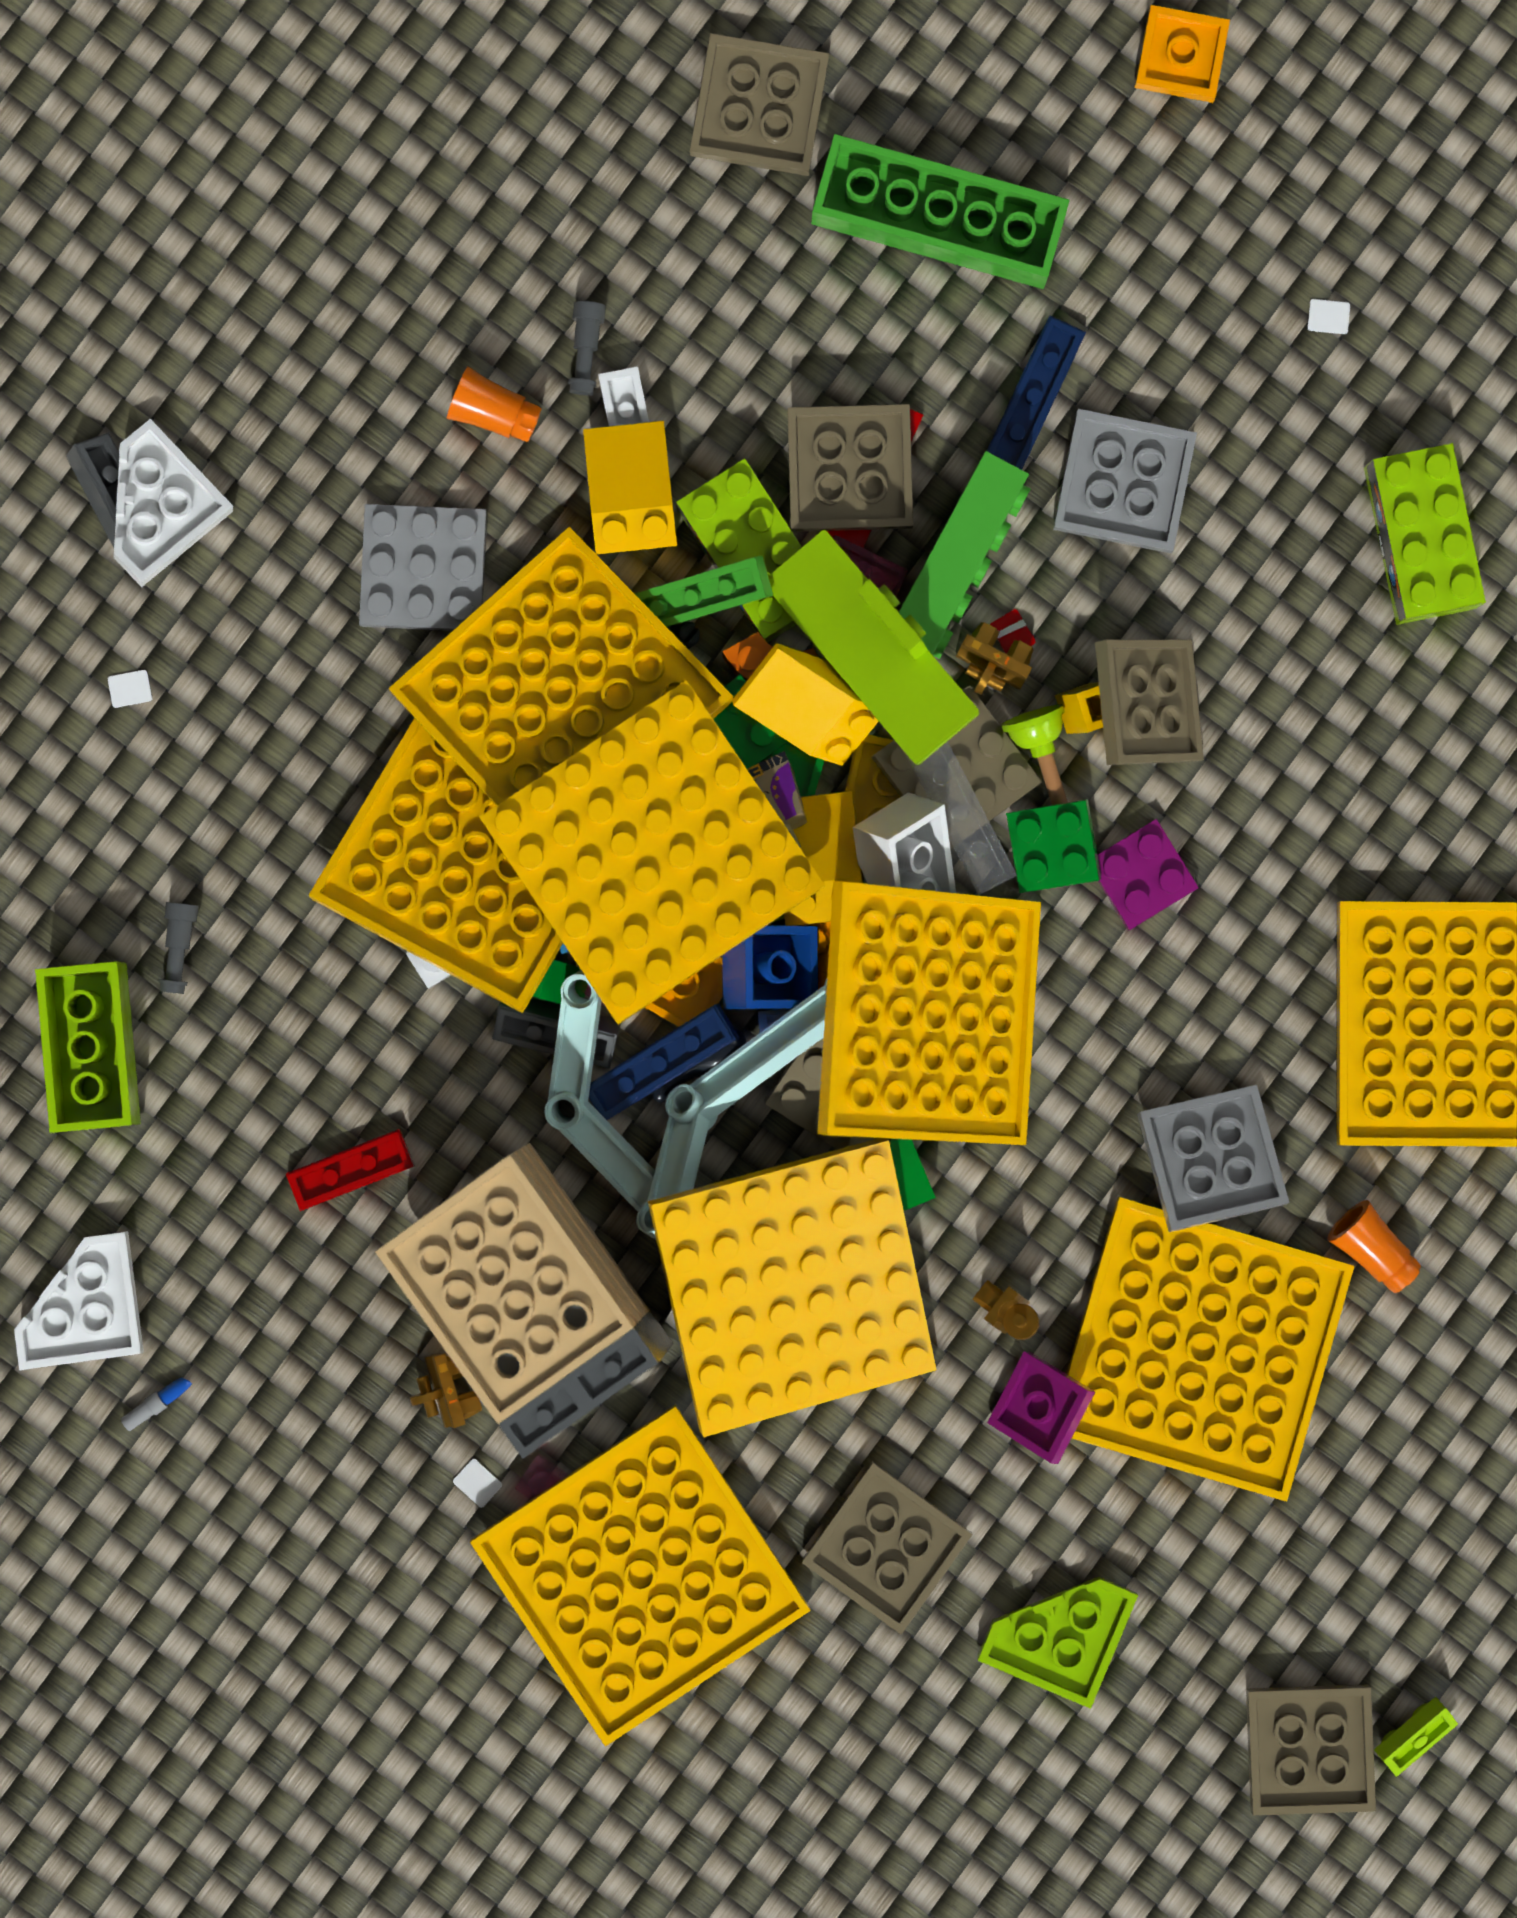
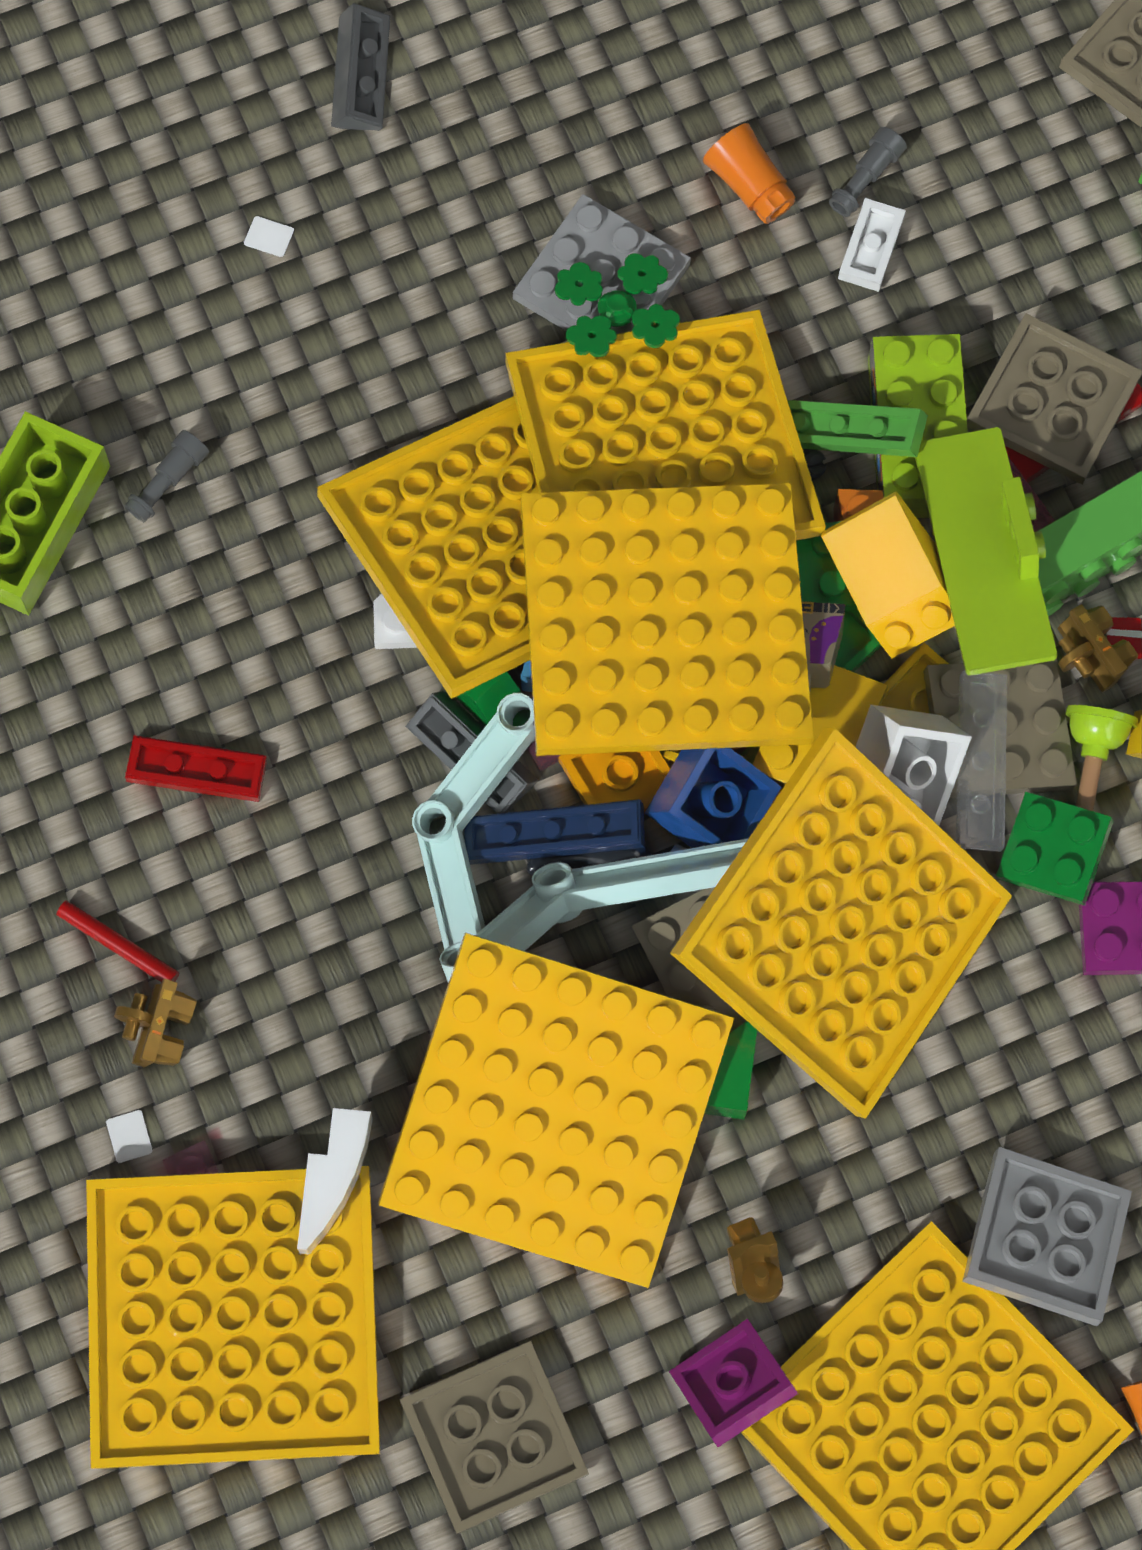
camera: 30 degrees right, 15 degrees down
white plate [114,419,233,587] -> none
tan piece [375,1143,674,1459] -> none
yellow slope [583,420,677,555] -> none
none -> red bar [56,900,180,983]
none -> white slope [297,1108,373,1254]
none -> green plant [555,253,680,357]

